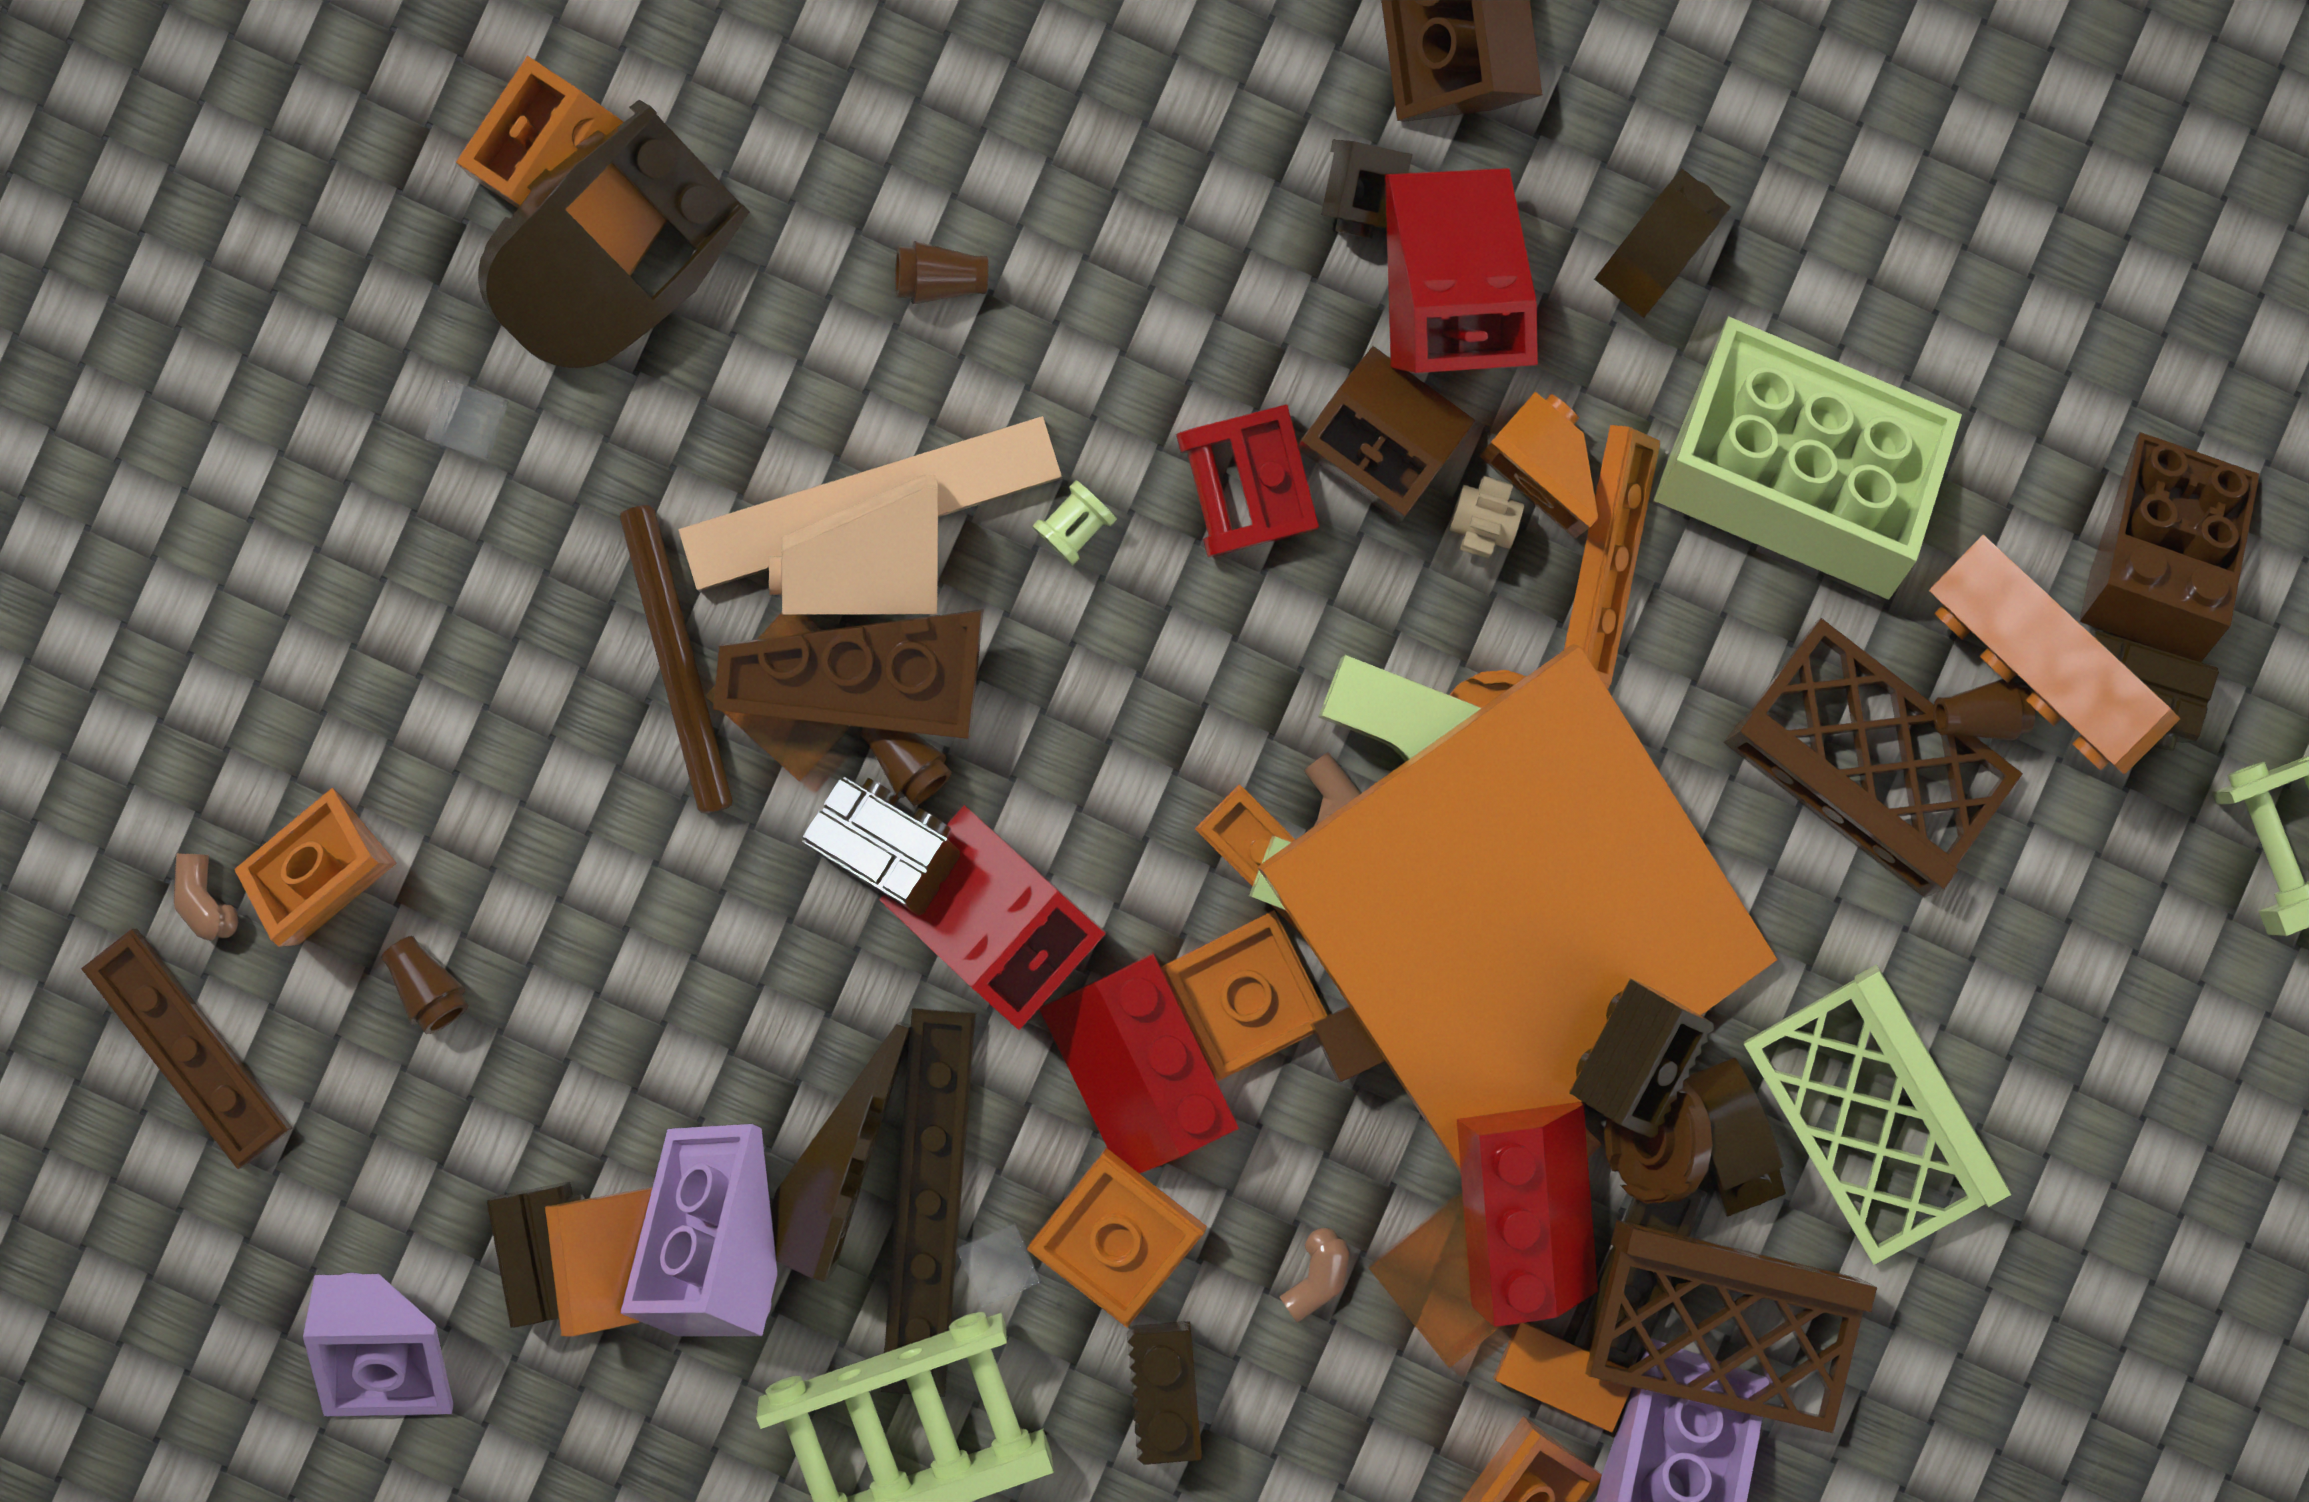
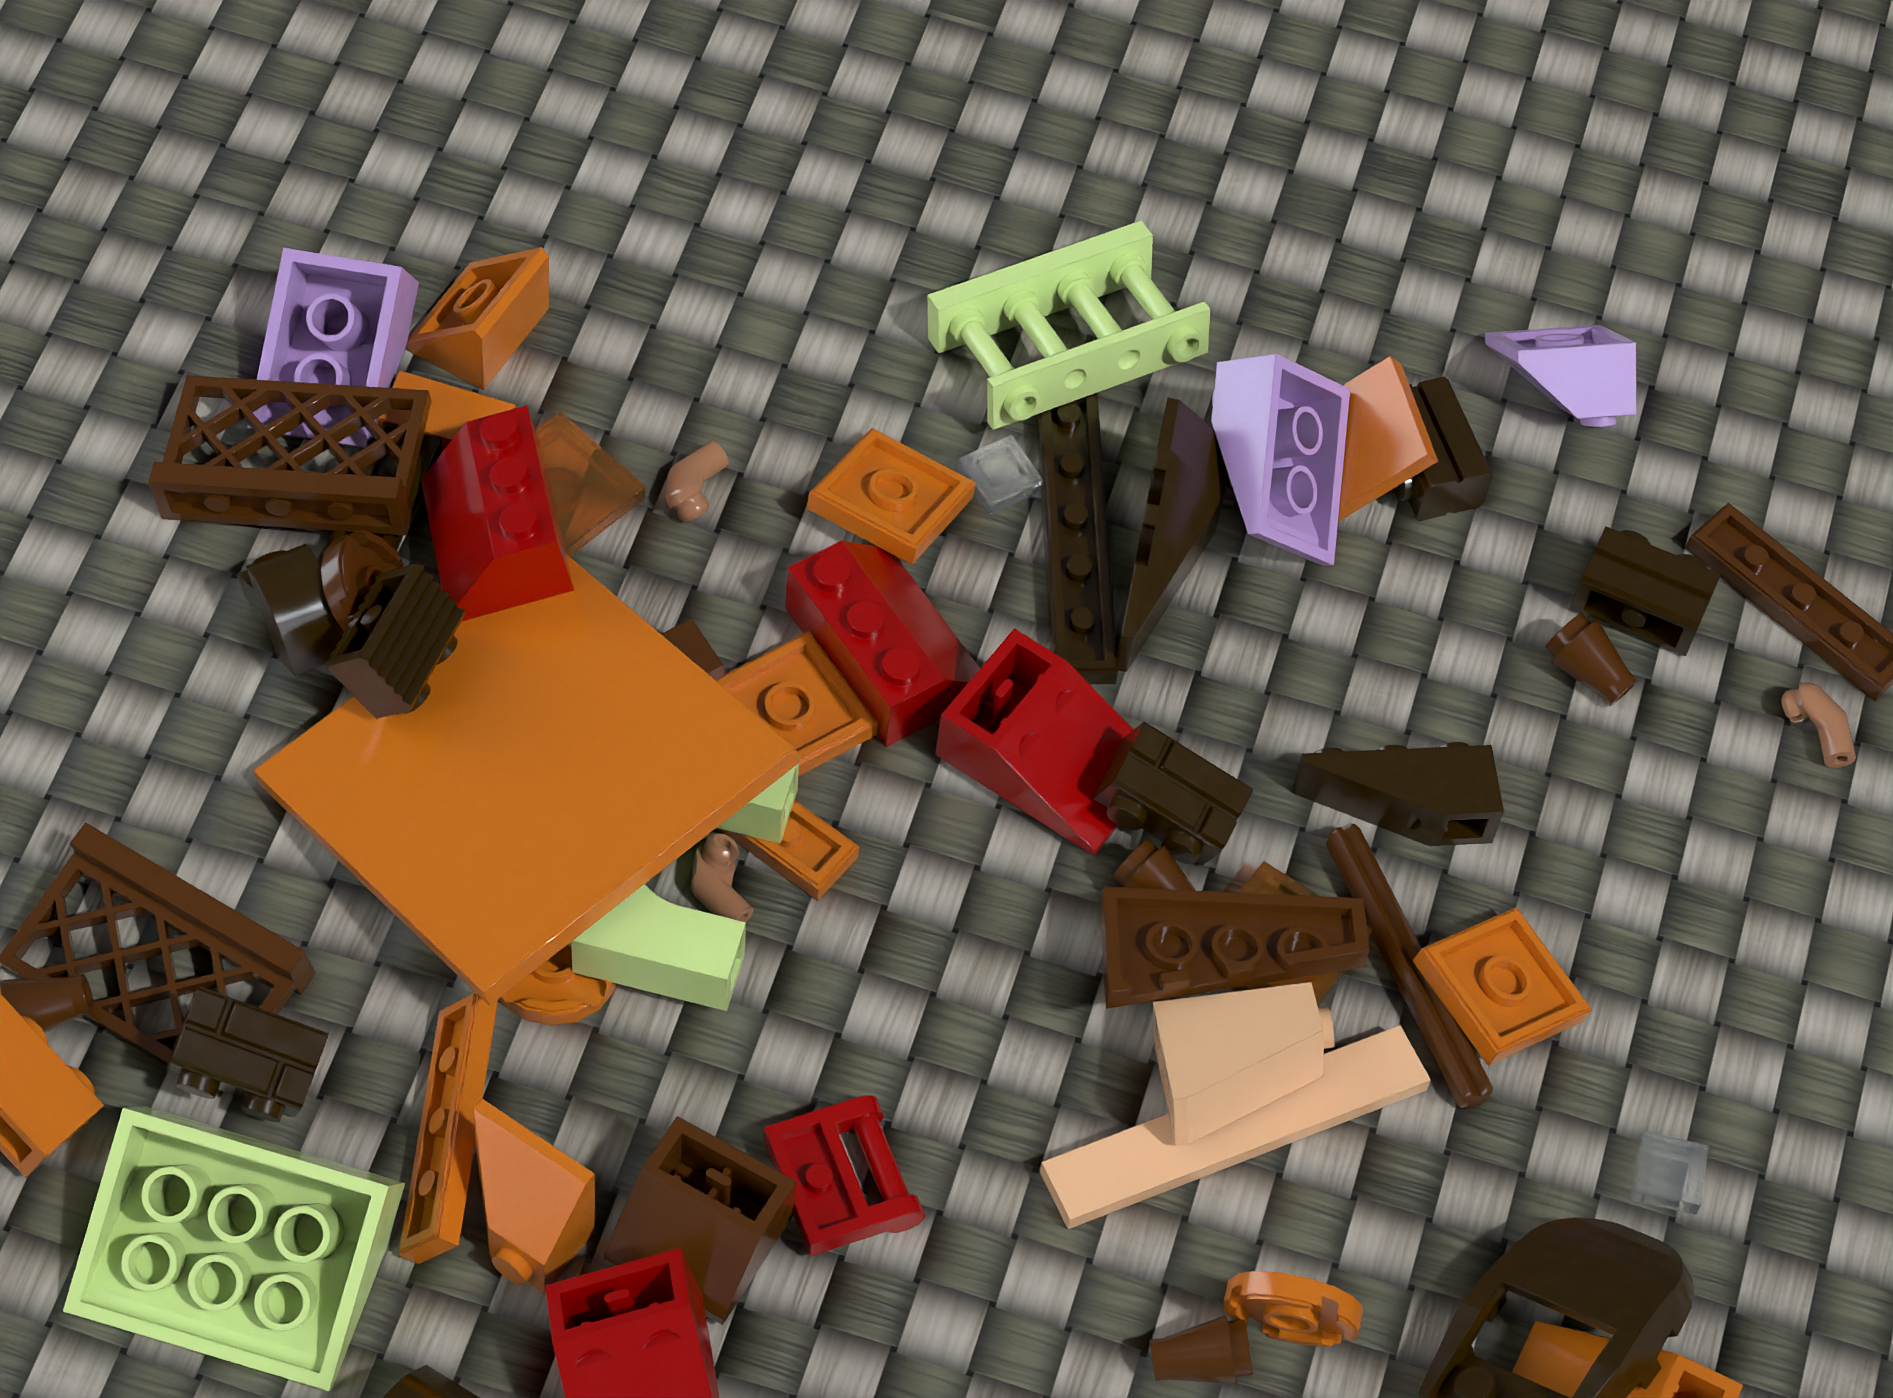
camera: 170 degrees right, 30 degrees down
orange slope [234,788,397,947] -> none
yellowish green bush [1032,480,1117,565] -> none
dark brown brick [1127,1321,1202,1465] -> none
tan gear [1449,476,1524,559] -> none
yellowish green fence [1744,964,2011,1265] -> none
none -> dark brown brick [165,986,329,1122]
none -> orange tile [1223,1271,1363,1347]
none -> dark brown slope [1293,742,1504,846]
none -> orange tile [1413,907,1592,1066]
none -> dark brown brick [1571,526,1721,656]

